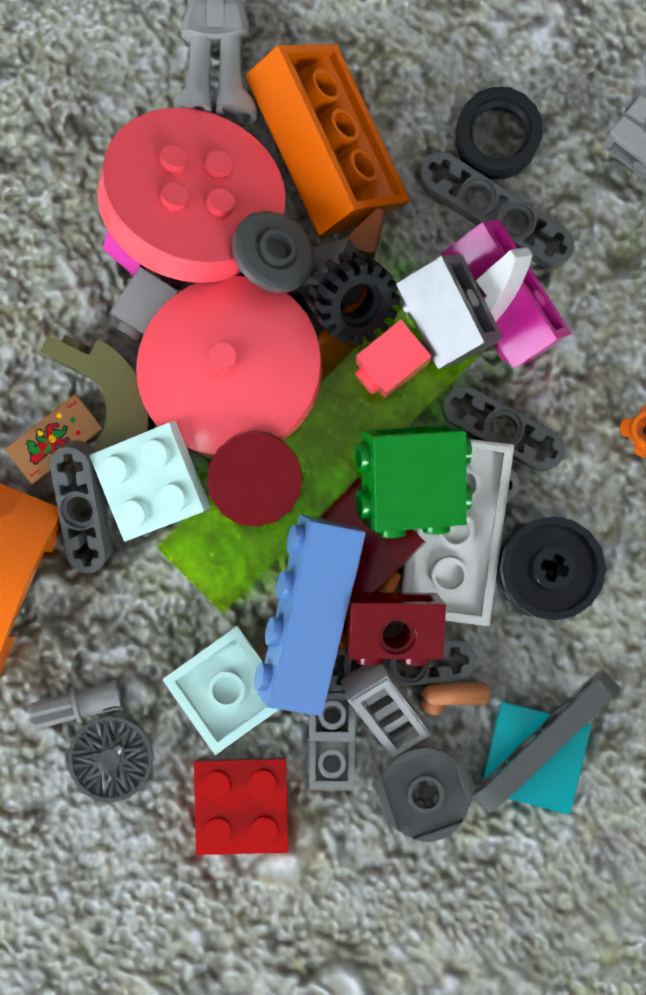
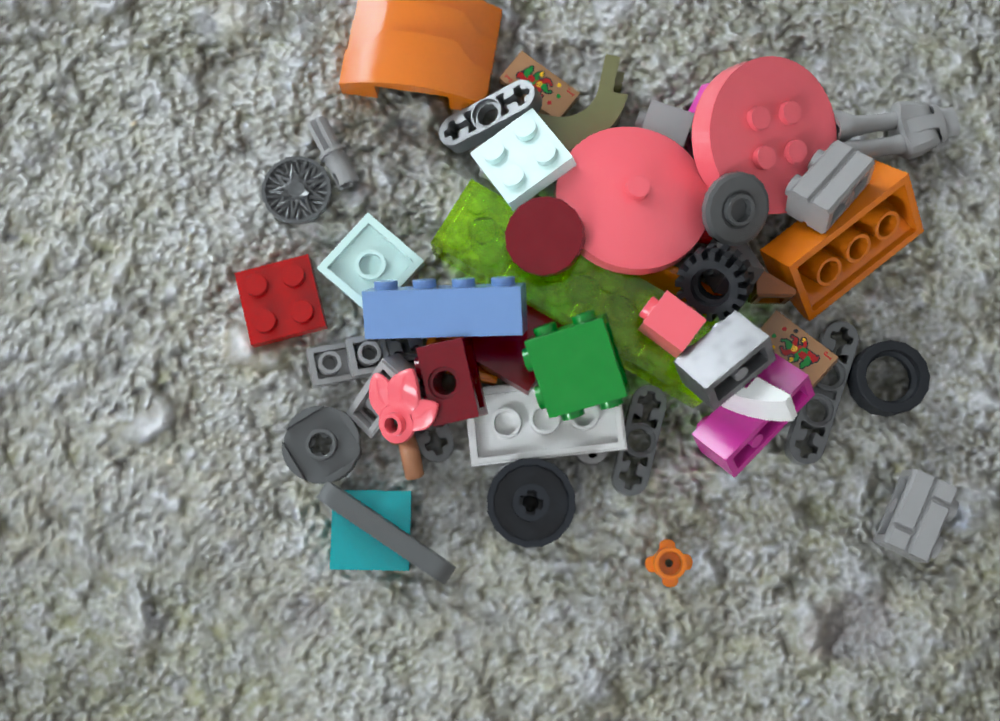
camera: 70 degrees right, 5 degrees down
none -> coral plate [369,368,439,444]
none -> medium nougat tile [760,310,839,389]
none -> light grey brick [785,140,875,234]

